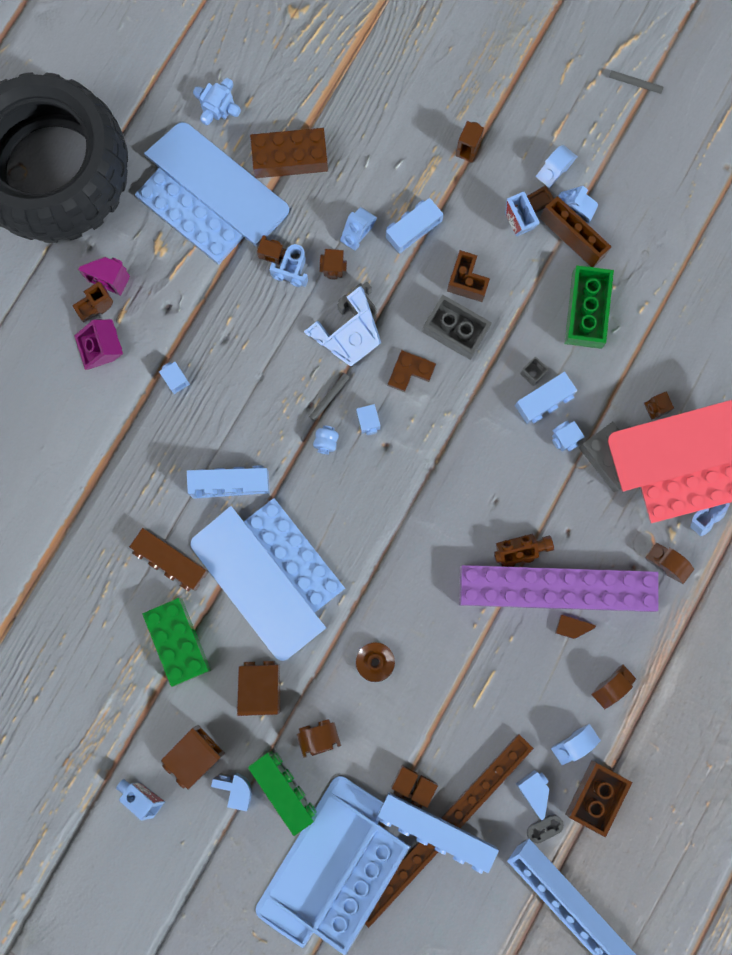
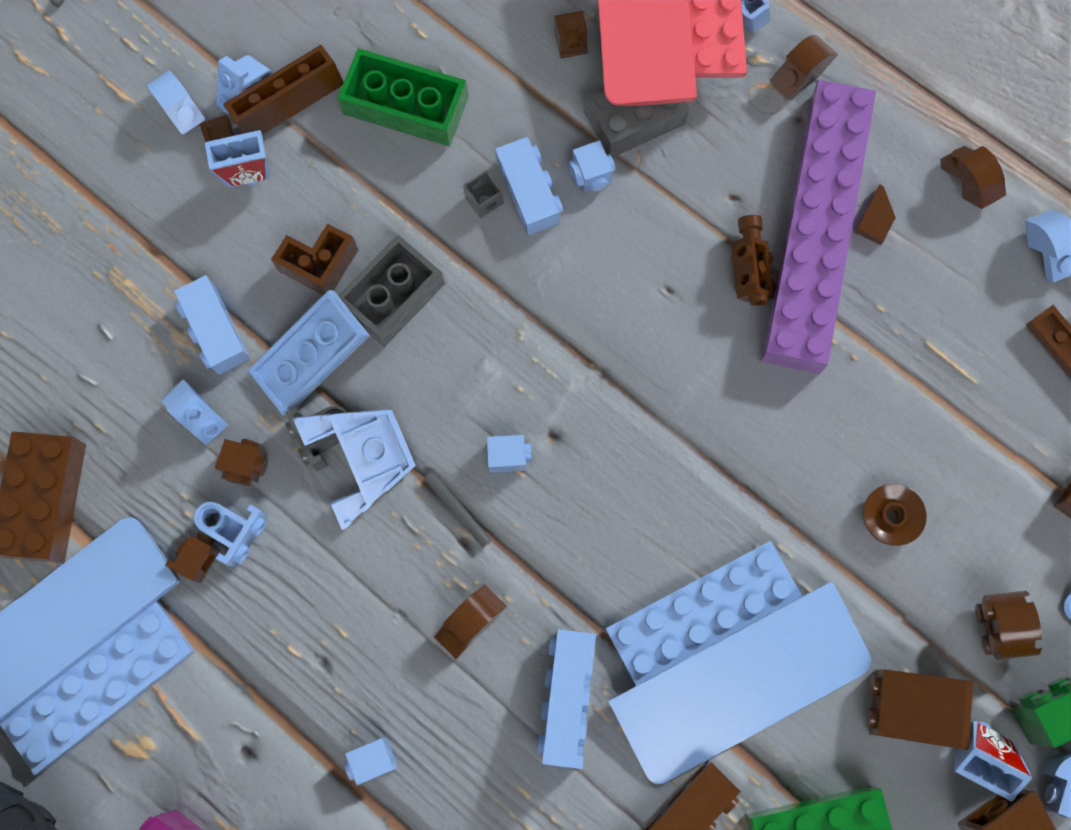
camera: 75 degrees left, 5 degrees down
light blue piece [313,425,339,455] -> none
reddish brown plate [387,350,436,392] -> none
reddish brown piece [455,121,484,163] -> none
none -> light blue tile [248,290,370,416]
none -> reddish brown brick [434,584,507,659]
none -> light blue torso [954,721,1032,802]

